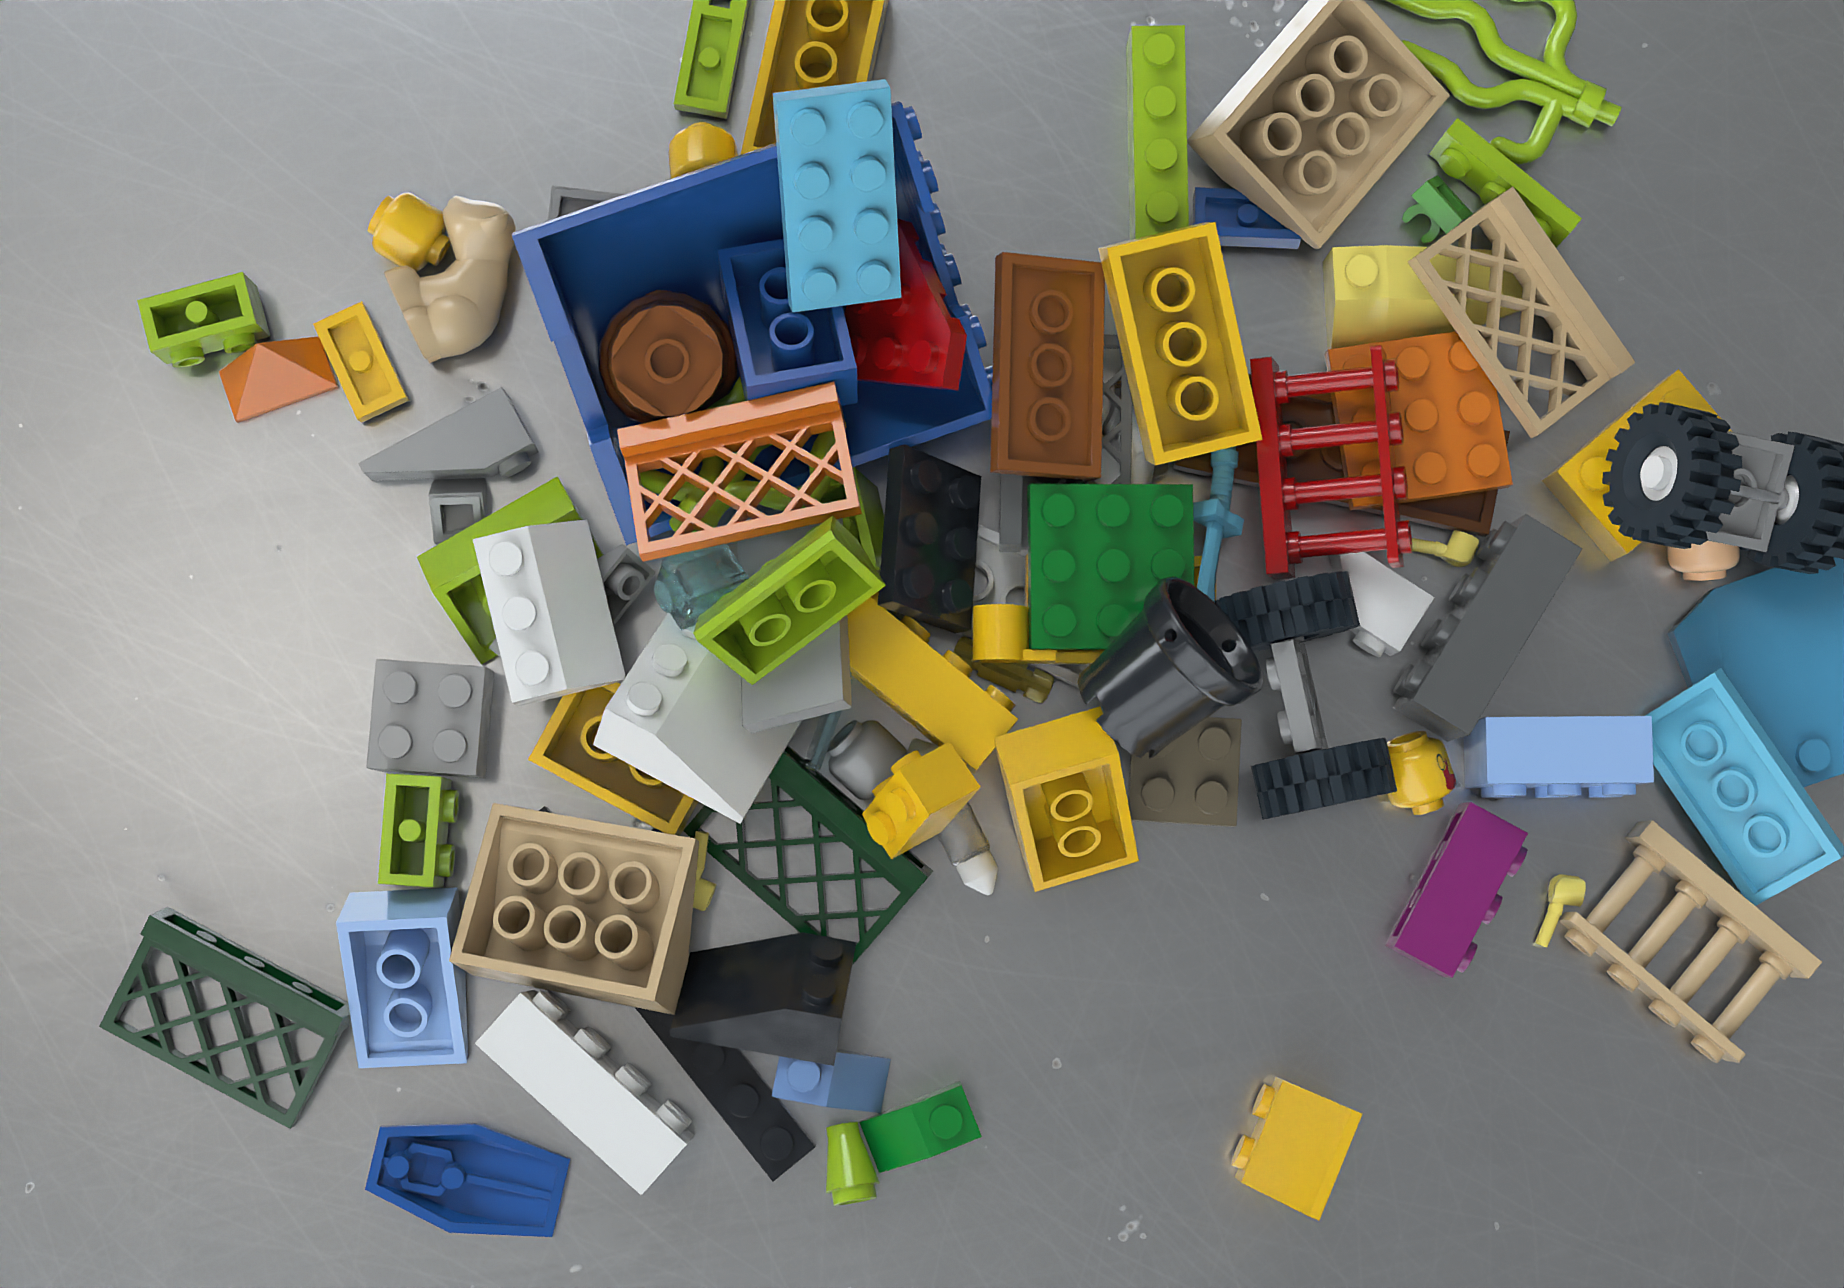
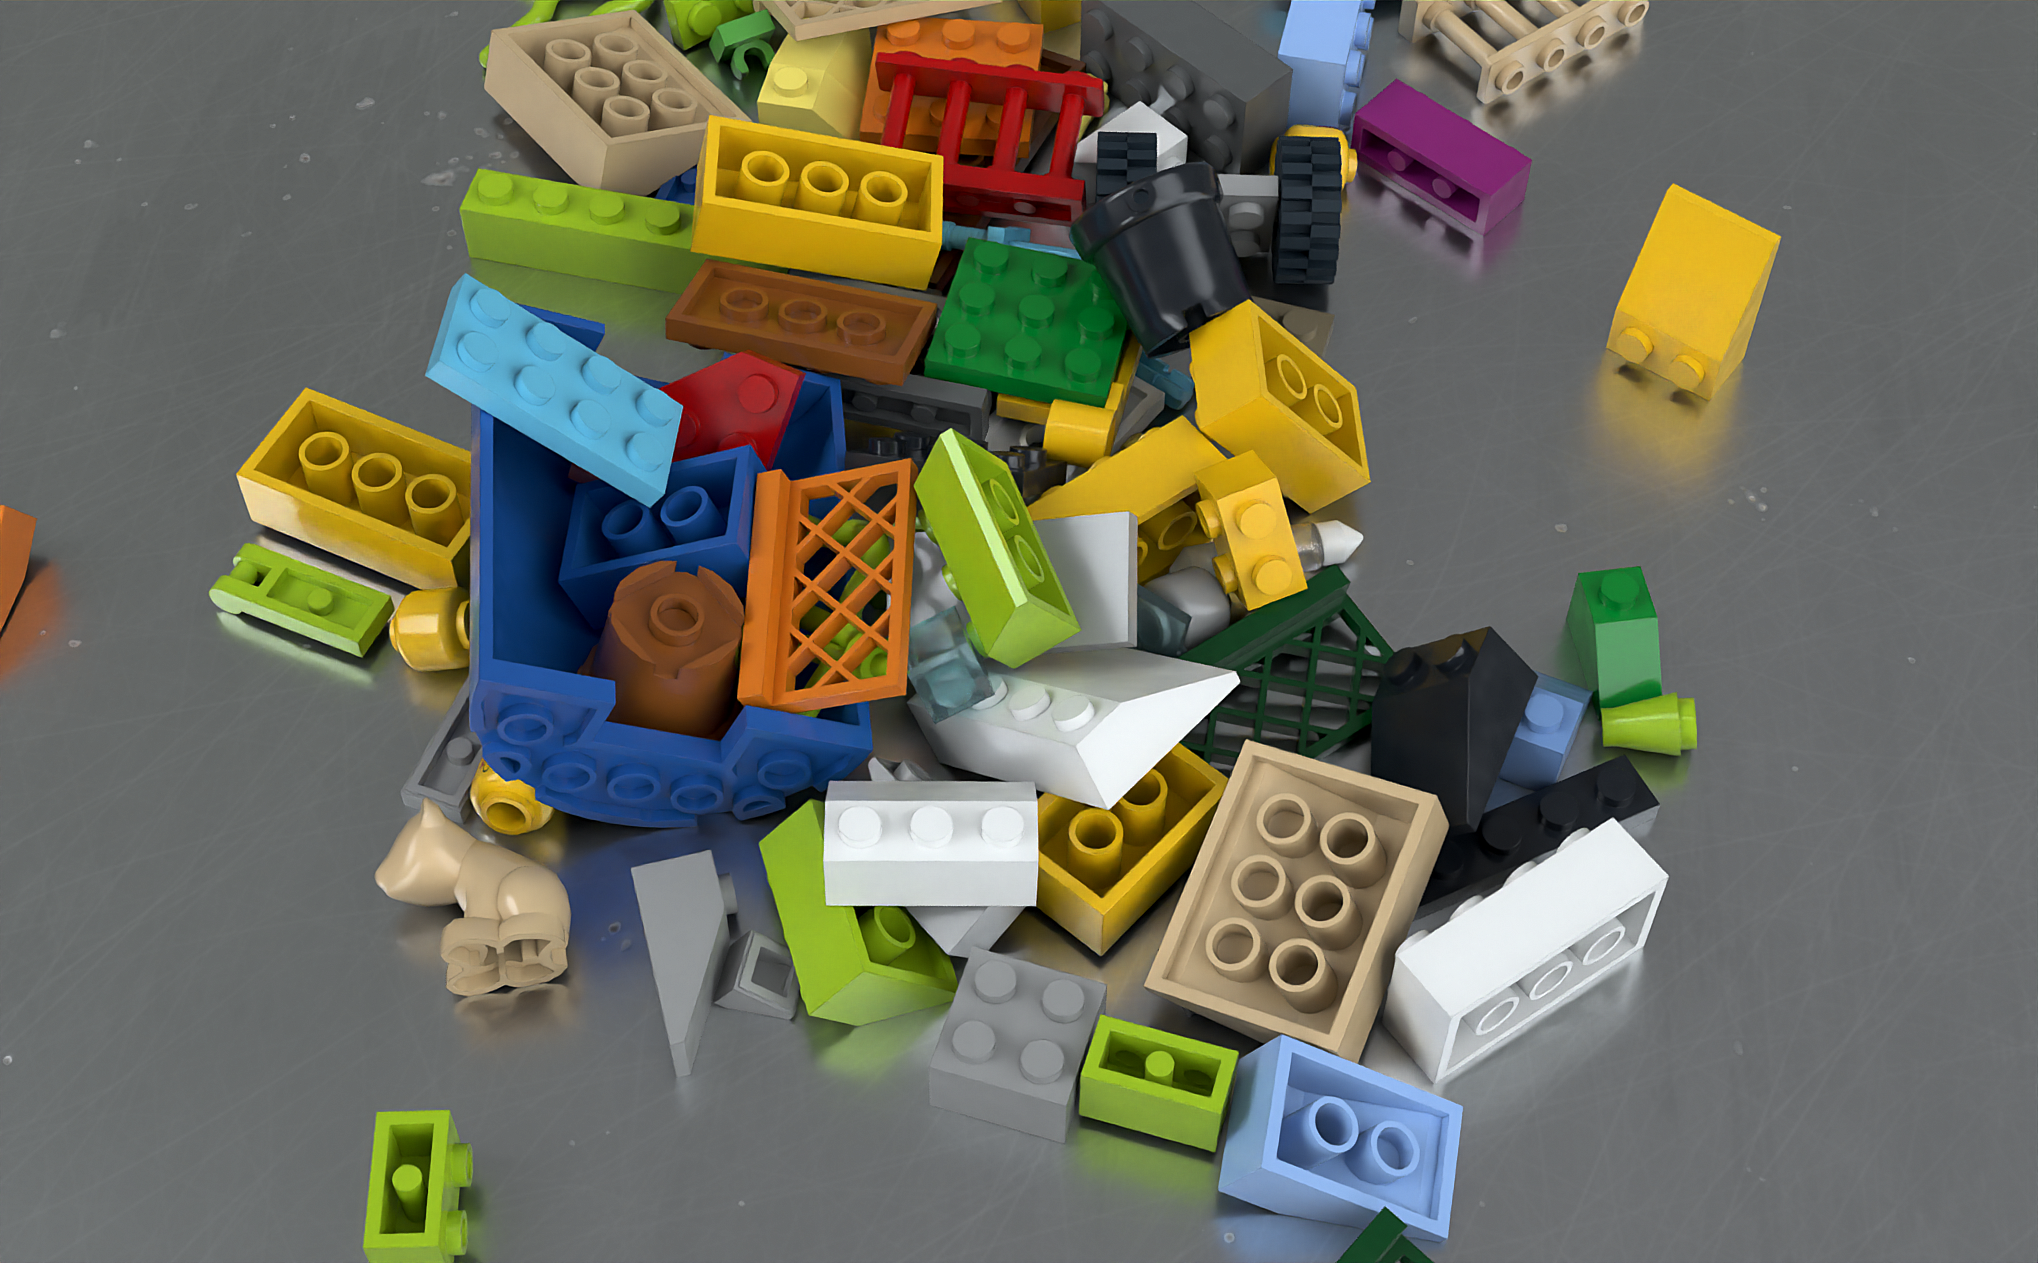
camera: 70 degrees left, 30 degrees down
orange slope [219,336,339,423] -> none
yellow plate [313,301,410,423] -> none
blue piece [365,1123,570,1237] -> none
yellow head [367,192,451,272] -> none
light yellow hand [1535,874,1586,948] -> none

